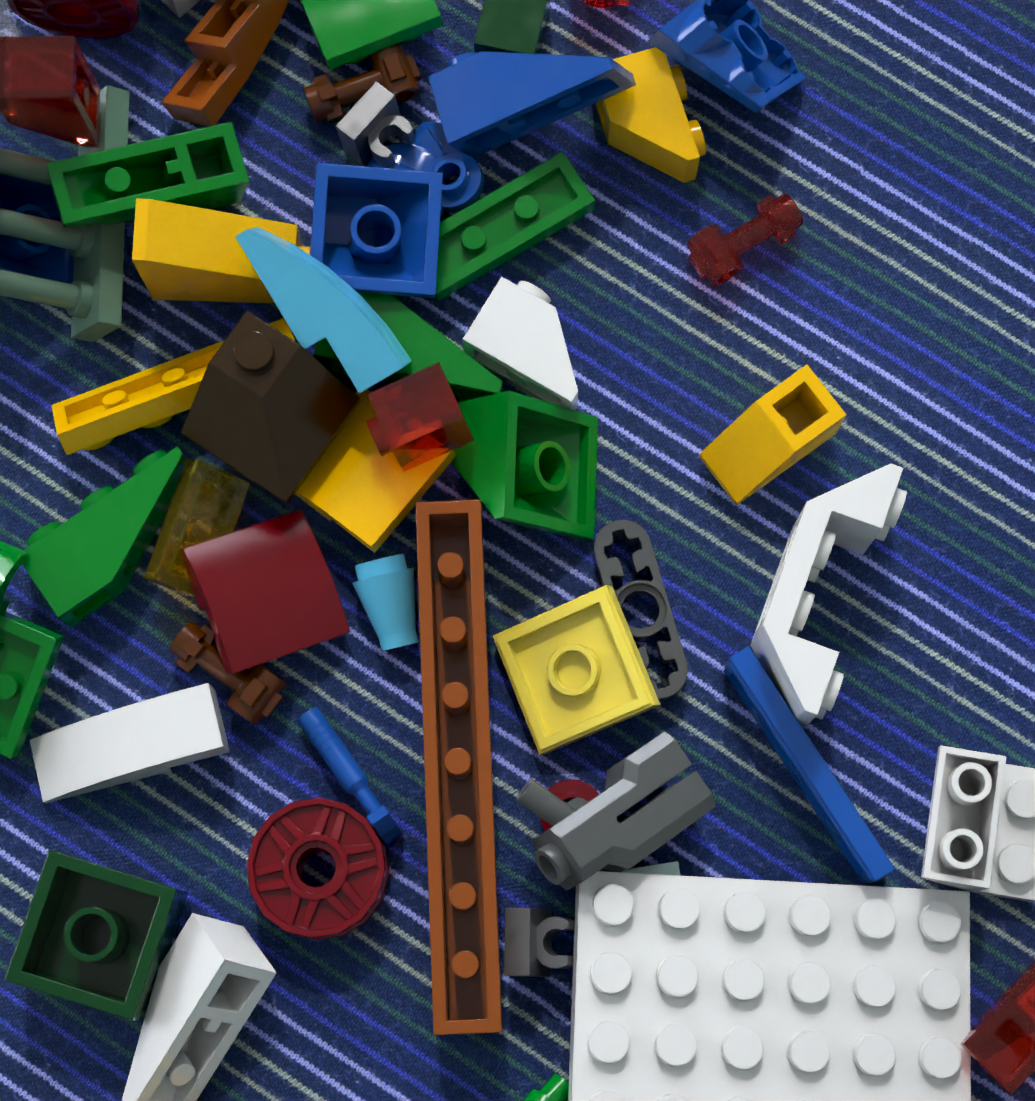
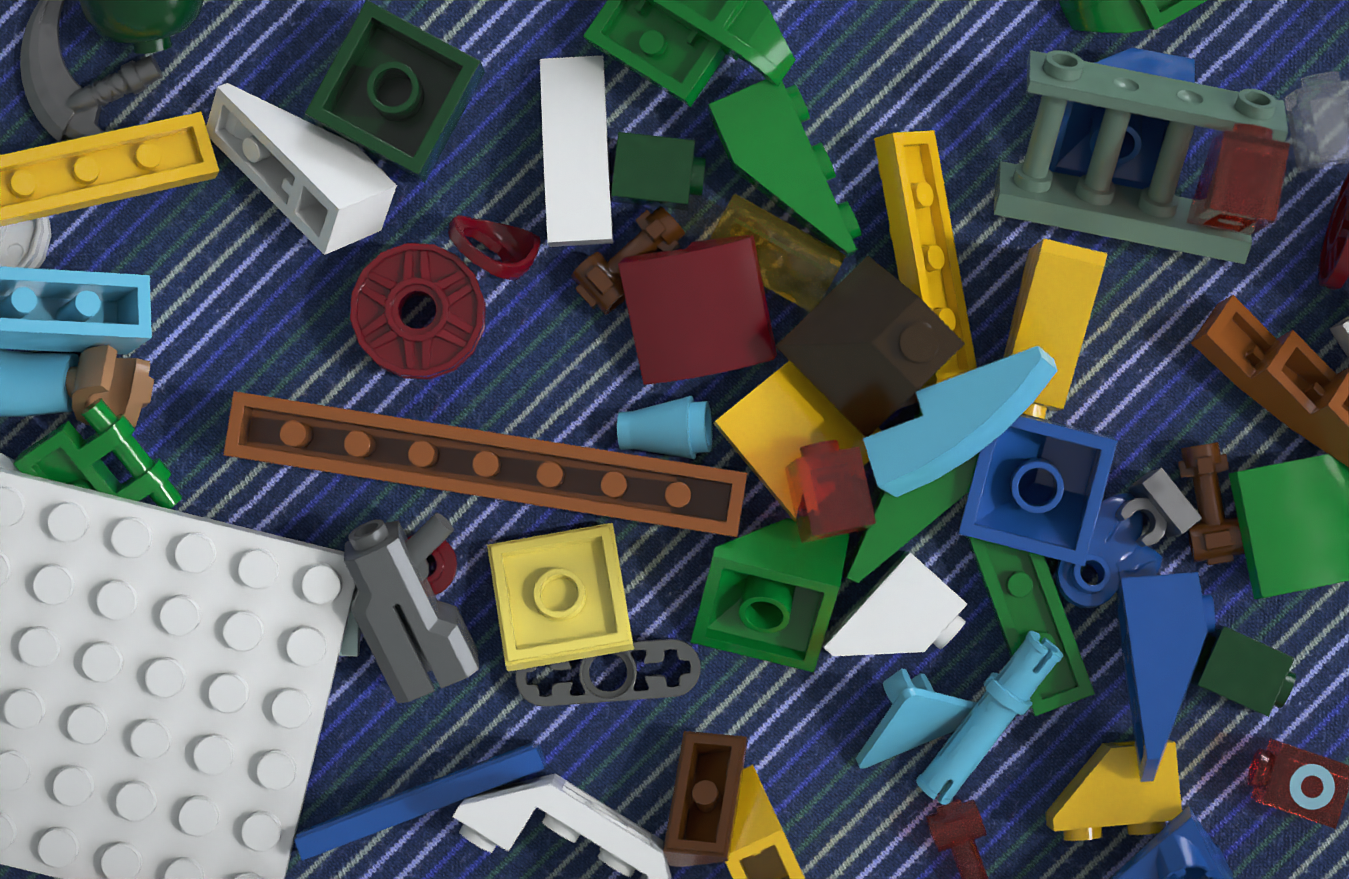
camera: 100 degrees right, 10 degrees up
green slope [46,122,249,228] -> none
blue piece [297,707,403,845] -> none
flat silver tile [504,908,575,977] -> none
none -> dark red piece [448,215,541,281]
none -> dark green brick [611,132,706,210]
none -> reddish brown slope [663,731,748,867]
none -> medium azure piece [856,669,977,768]
none -> medium azure pin [916,631,1063,805]

